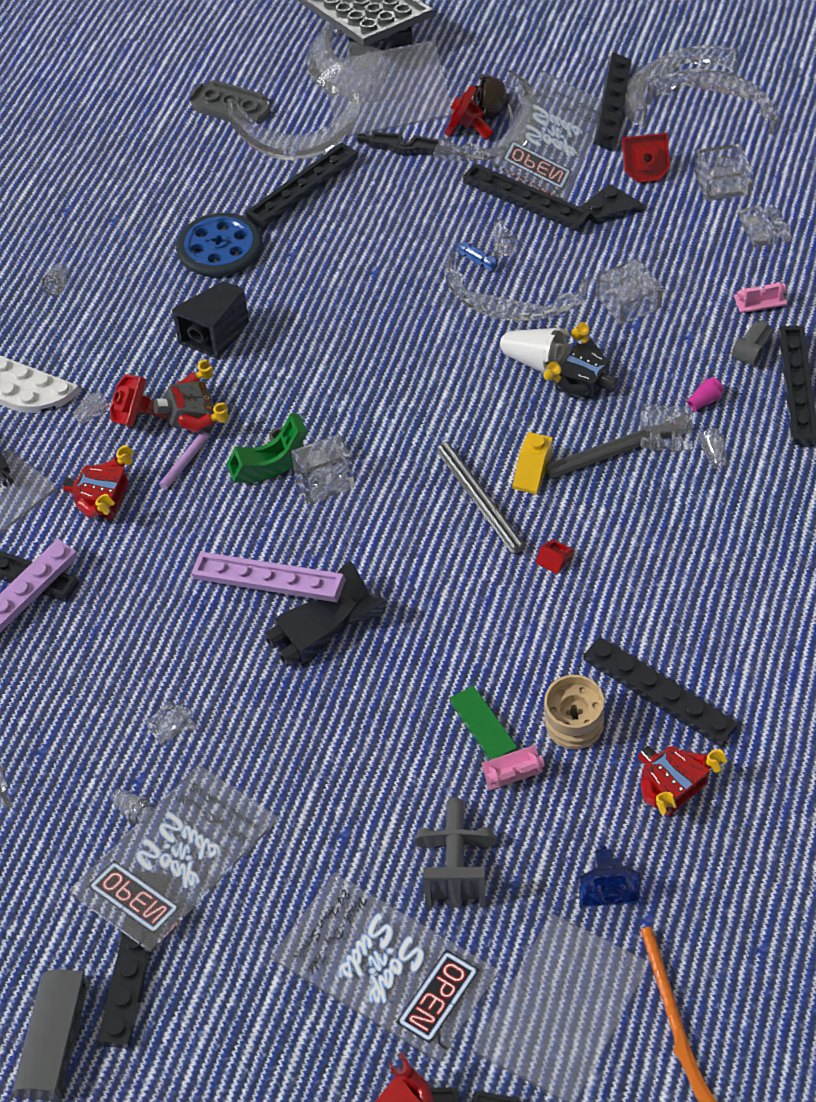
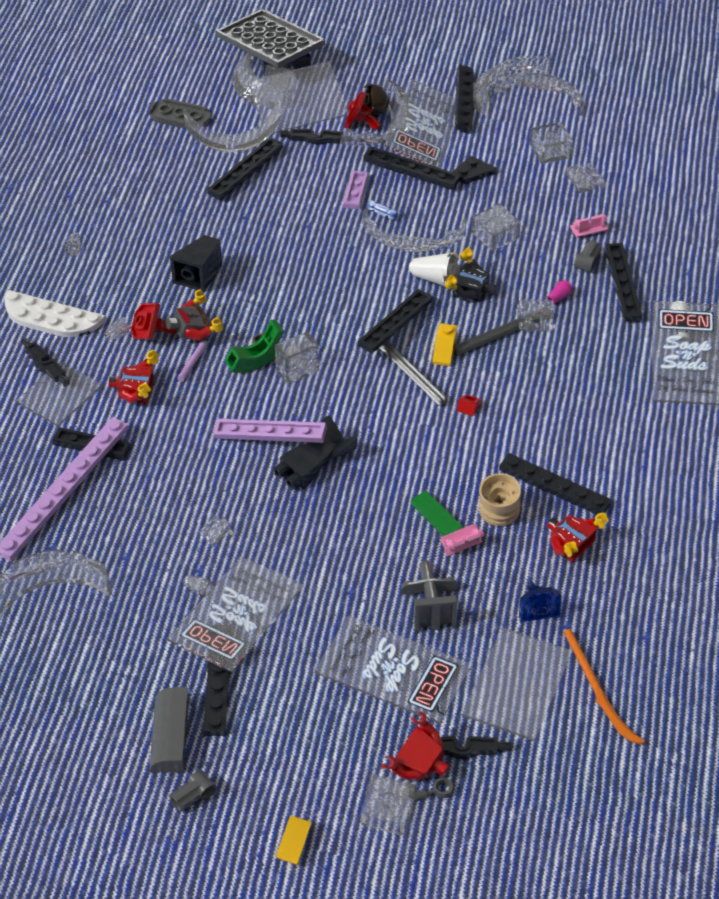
camera: 10 degrees left, 5 degrees down
wedge [176,212,263,277] -> none
clear bracket [494,220,518,256] -> none
red piece [622,133,670,182] -> none
clear cone [699,428,727,468] -> none
none -> lavender tile [343,171,369,210]
none -> black plate [357,289,433,354]

